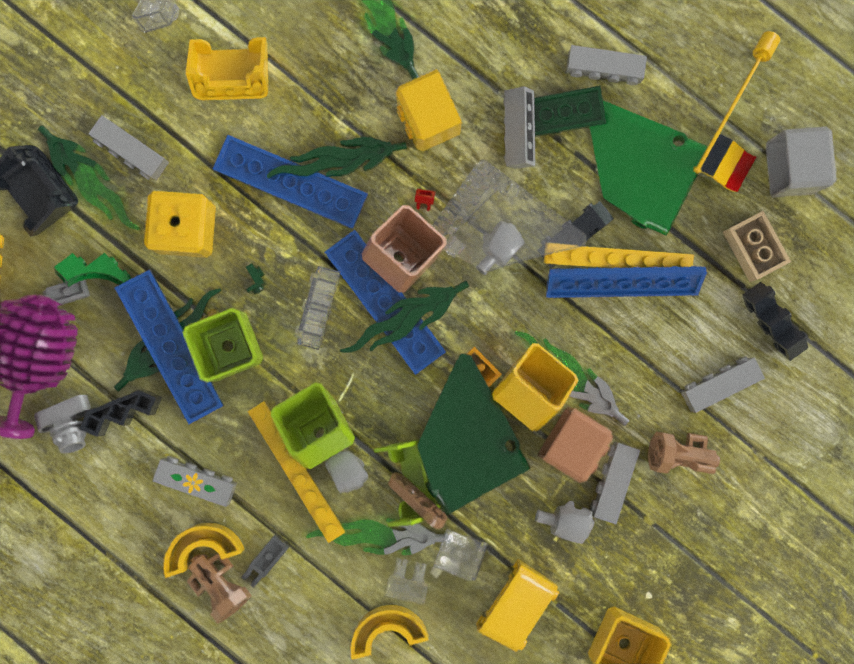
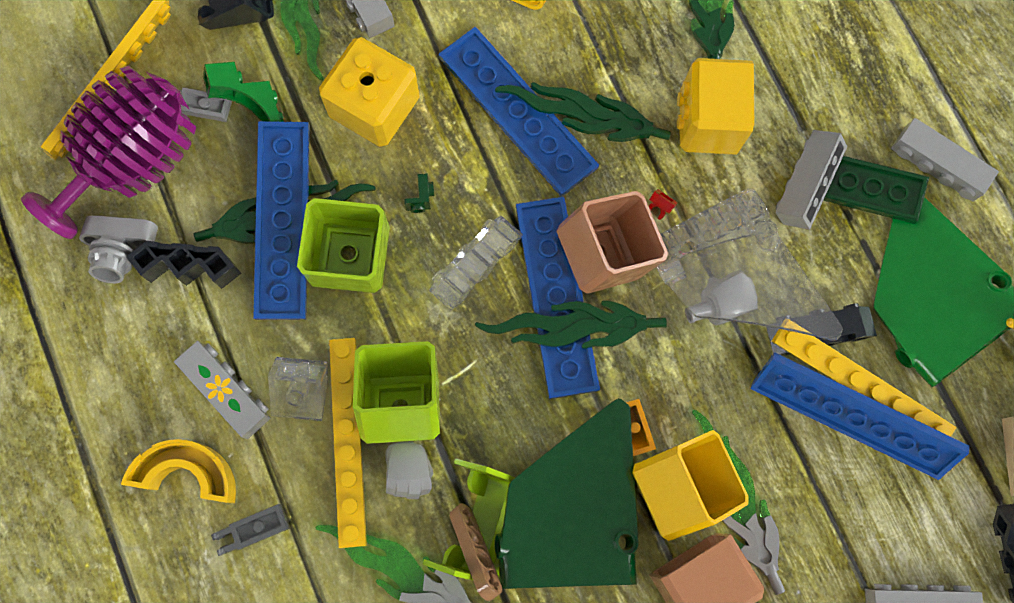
camera: 25 degrees right, 10 degrees down
medium nougat piece [187,554,252,624] -> none
none -> clear slope [268,357,328,421]

